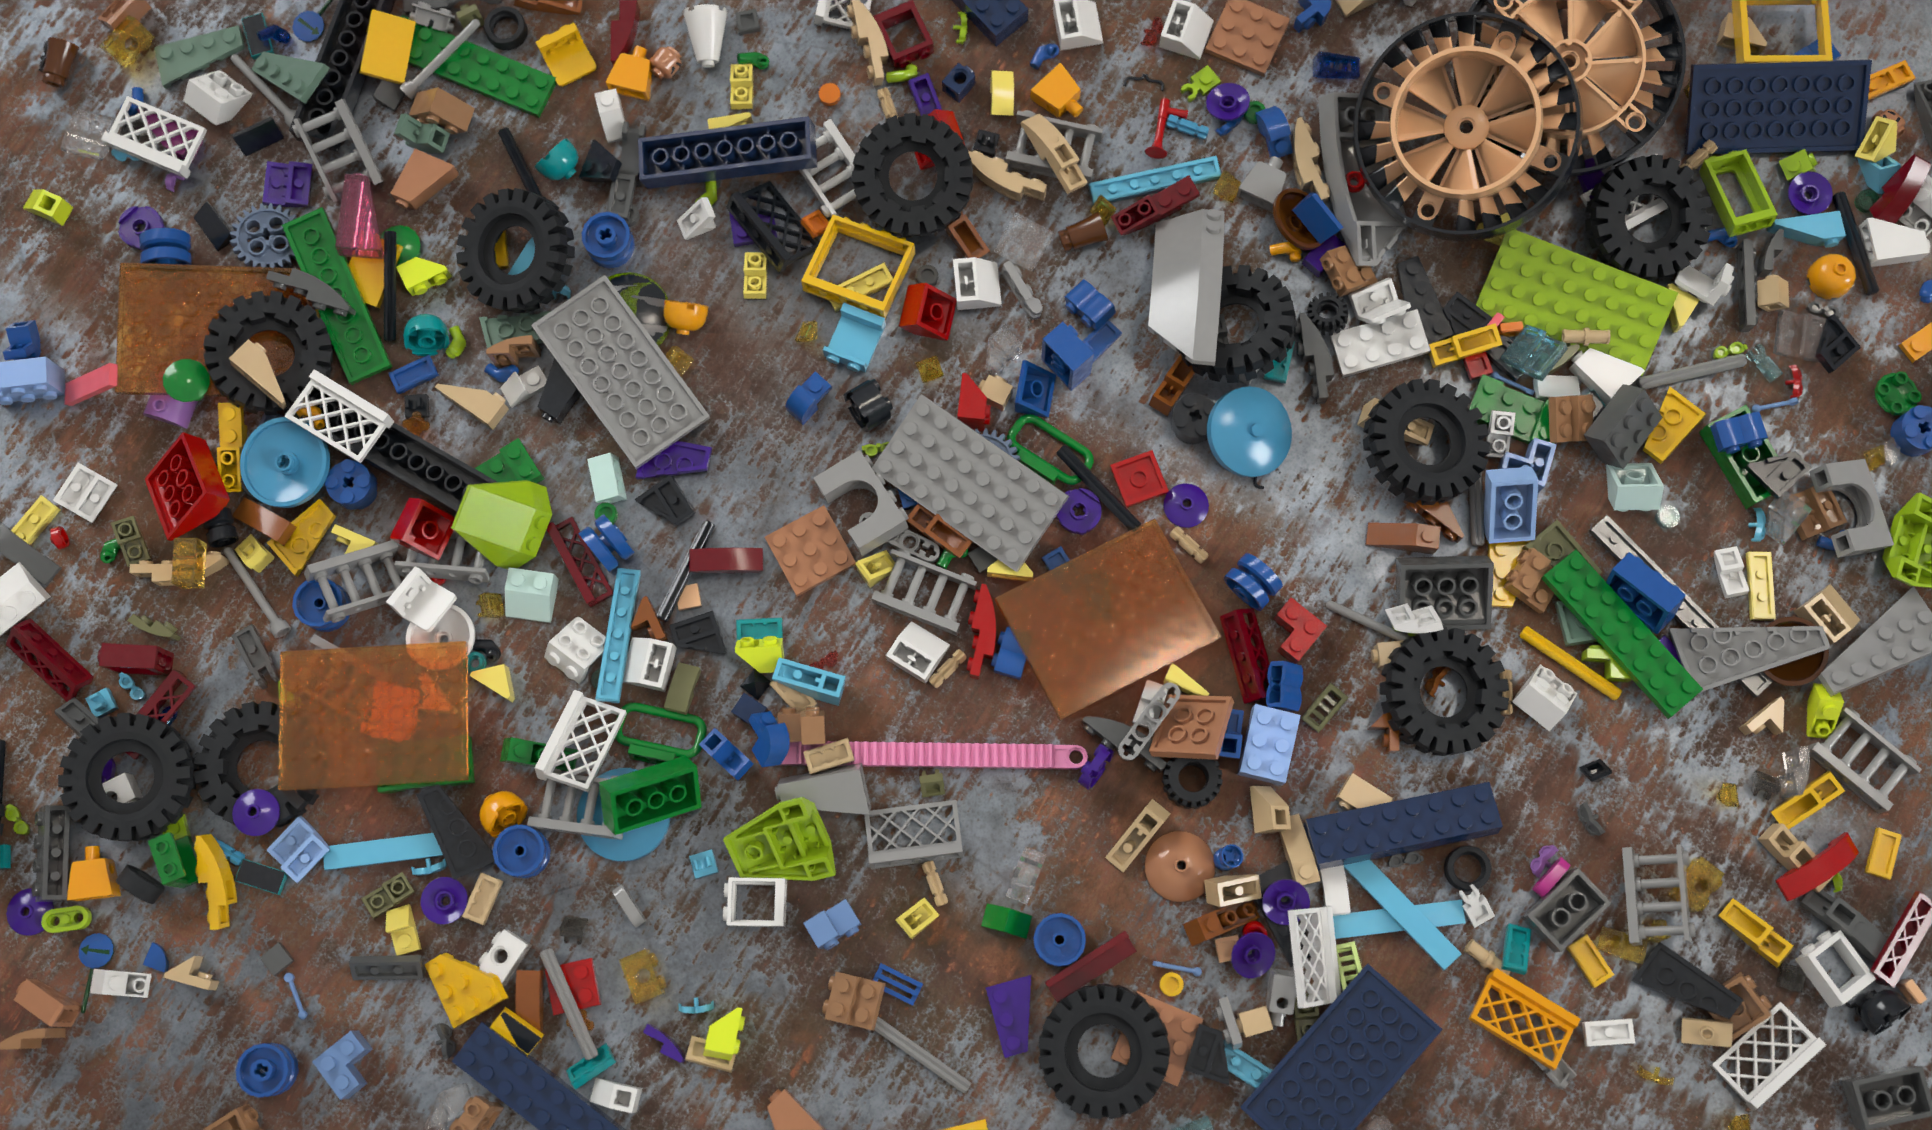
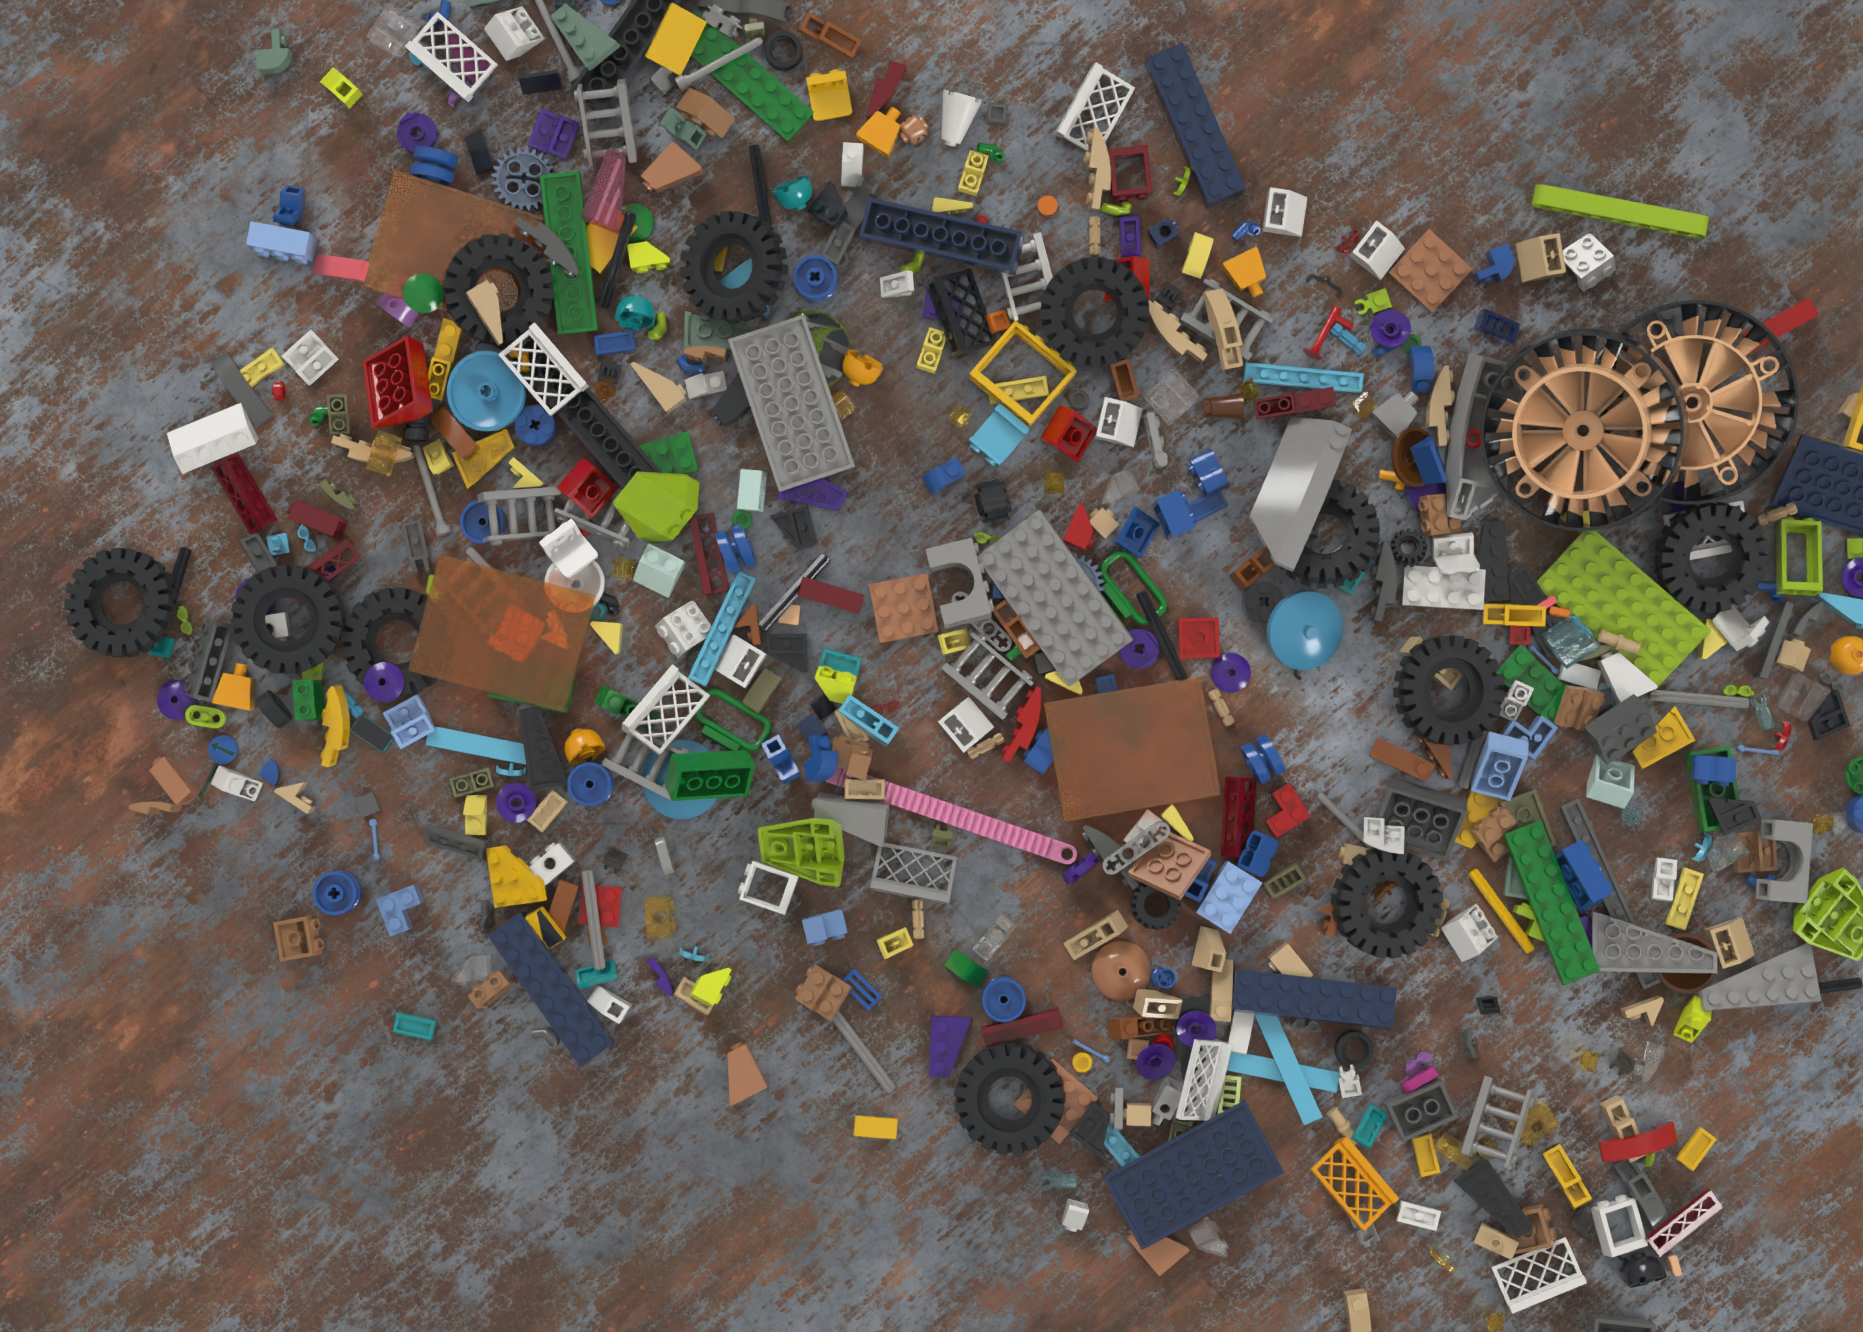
camera: 20 degrees right, 10 degrees up
medium azure tile [689,849,719,879] -> none
yellow slope [1771,771,1845,830] -> none
light grey fence [1804,707,1922,813] -> none

